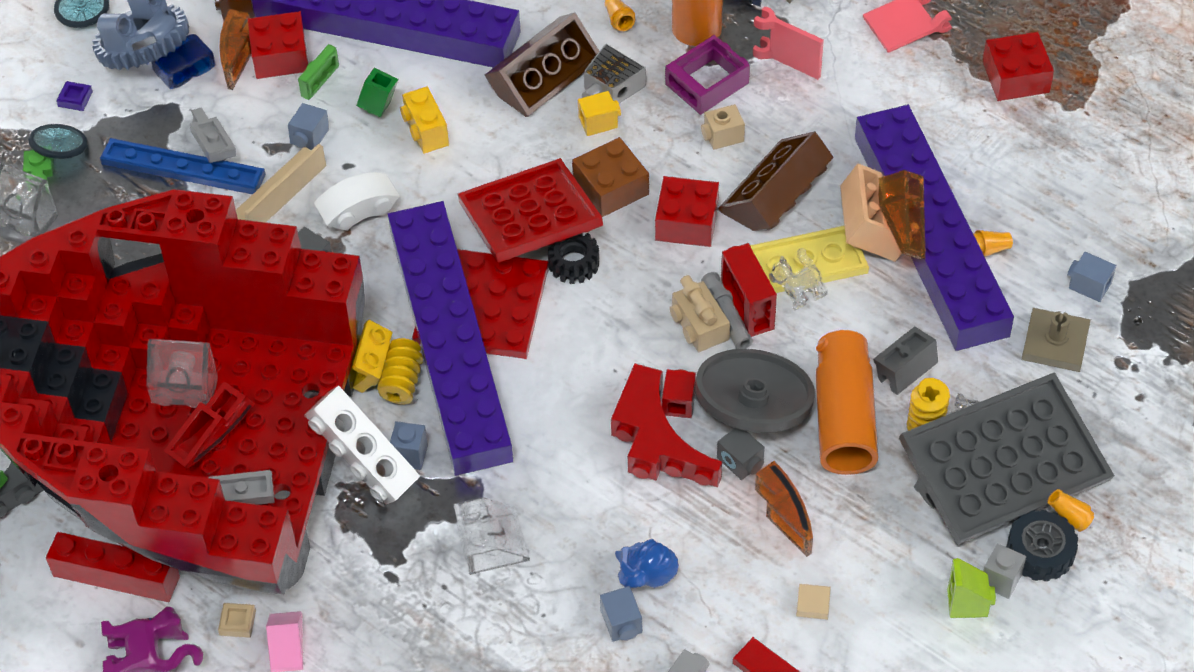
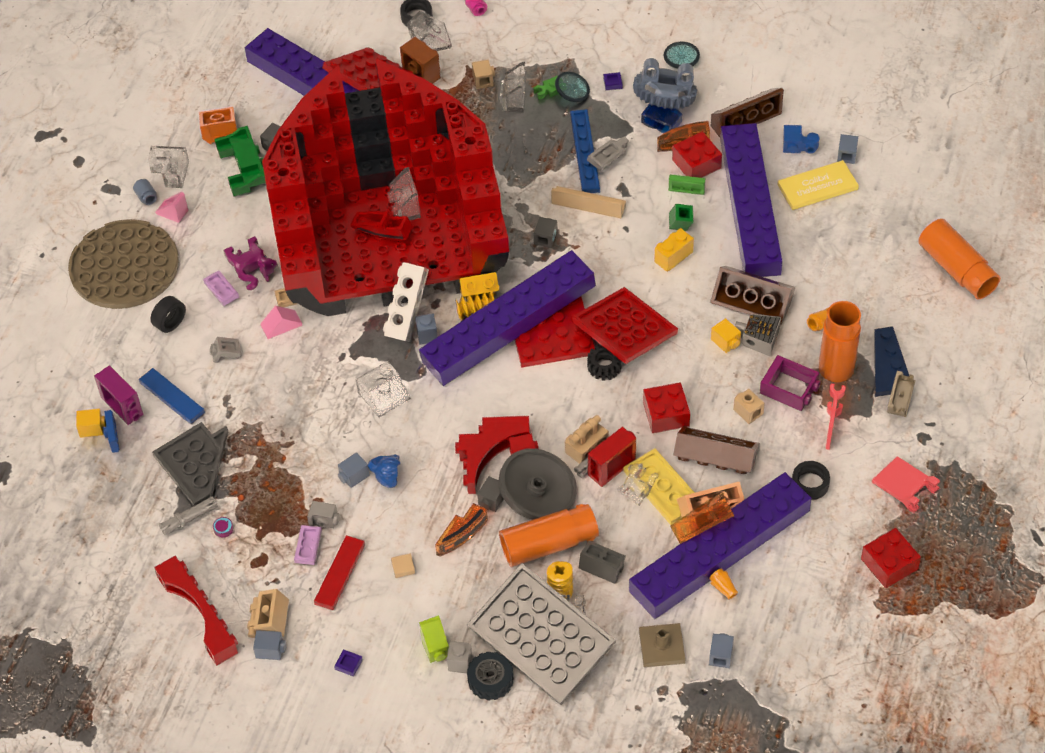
camera: 70 degrees right, 0 degrees up
light grey hinge [208,470,275,505] -> none
sand blue brick [288,103,329,150] -> none
white brick [314,172,400,231] -> none
dark orange brick [572,137,649,217] -> none
light orange cone [1048,489,1094,532] -> none
none -> black tyre [792,461,830,500]

